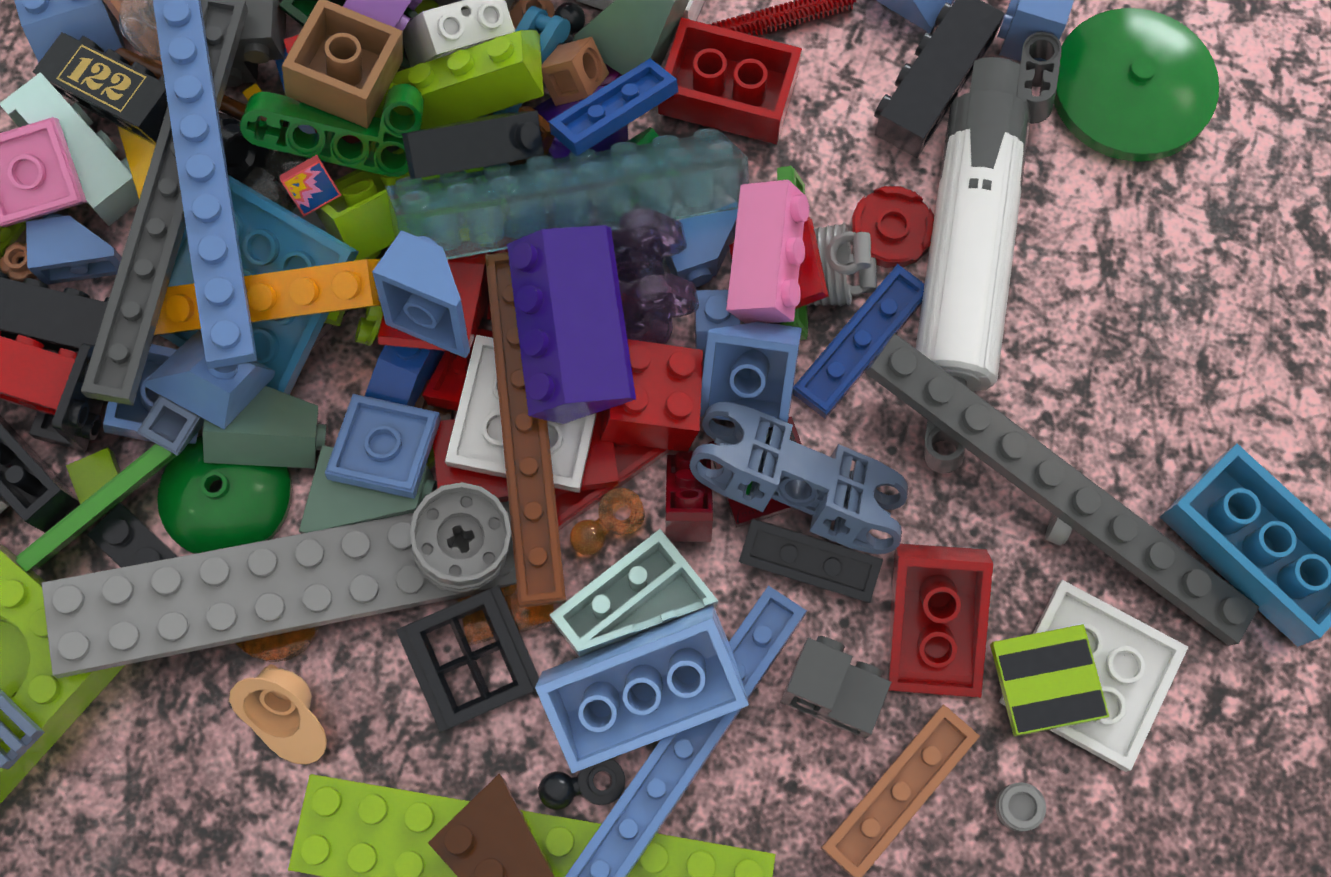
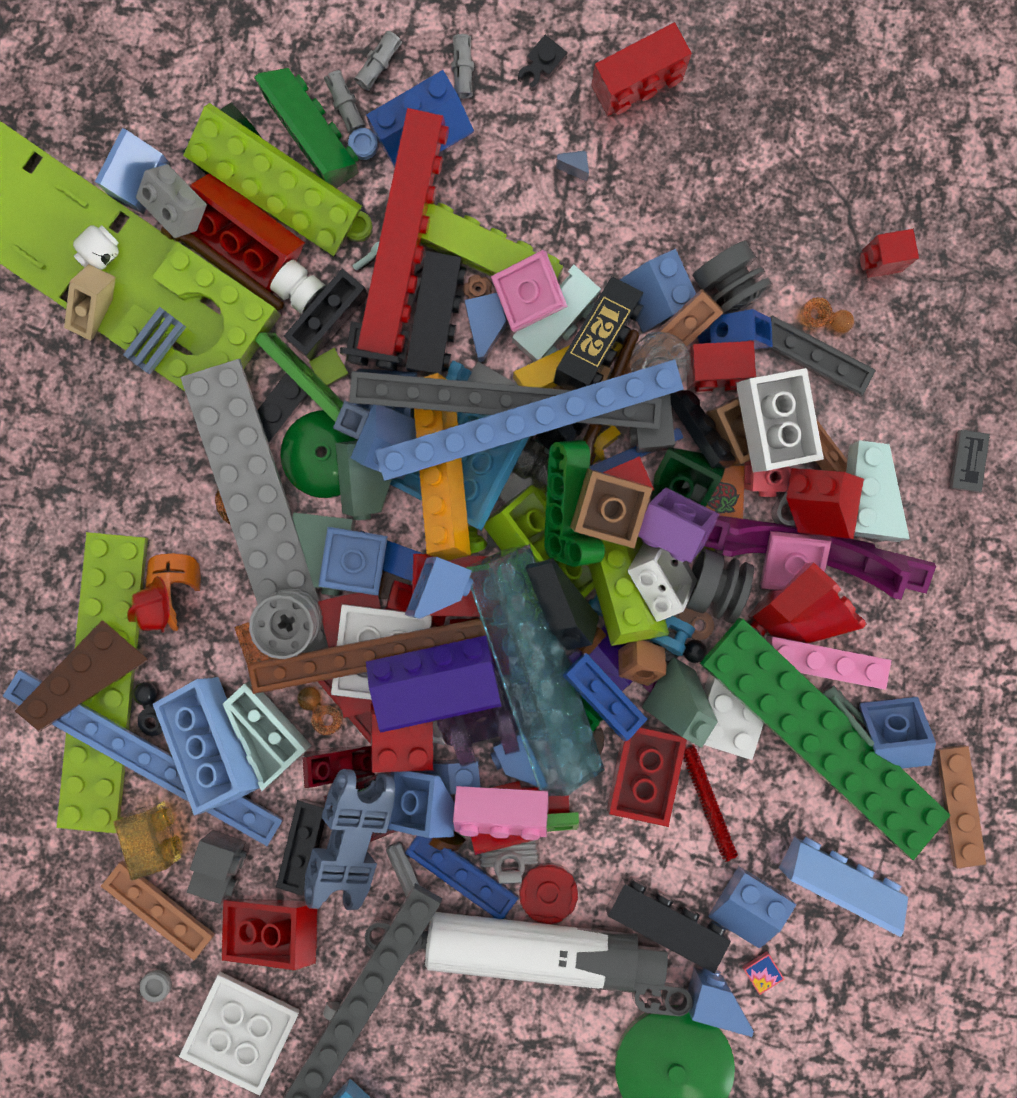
camera: 85 degrees right, 15 degrees up
light nougat piece [229,664,327,765] -> none
tile [279,155,341,217] -> none
black piece [396,585,539,732] -> none
tile [990,624,1110,737] -> none
none -> clear yellow brick [113,801,182,881]
none -> red piece [127,576,170,633]
none -> orange helmet [145,553,201,631]
none -> light grey axle [386,842,429,926]
none -> reddish brown tile [429,832,466,851]

